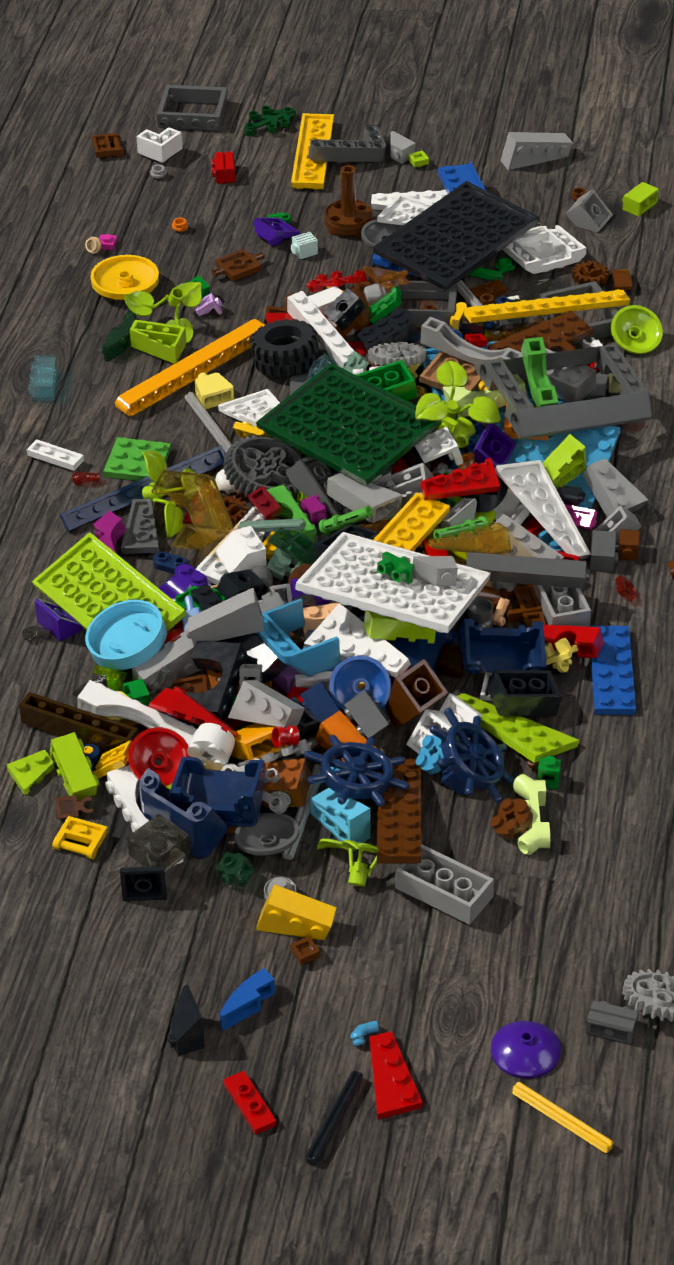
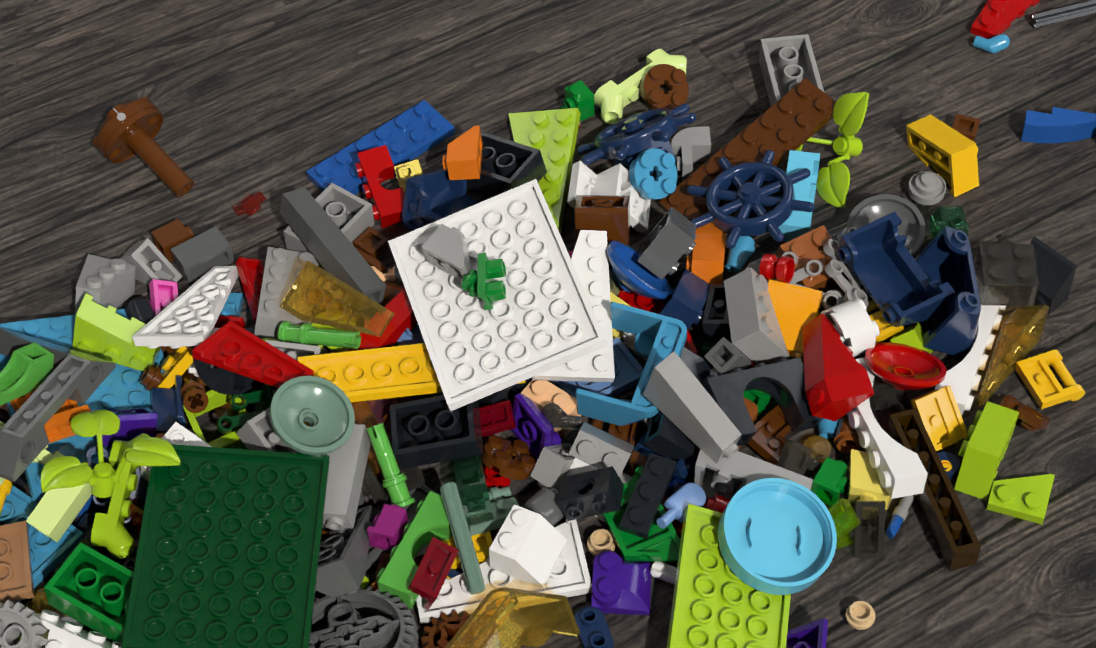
camera: 130 degrees left, 10 degrees up
none -> sand green dish [269,376,355,455]
none -> orange slope [442,125,483,180]
none -> light grey brick [671,126,711,181]
none -> tan plate [846,601,875,630]
none -> clear yellow wedge [977,305,1049,407]

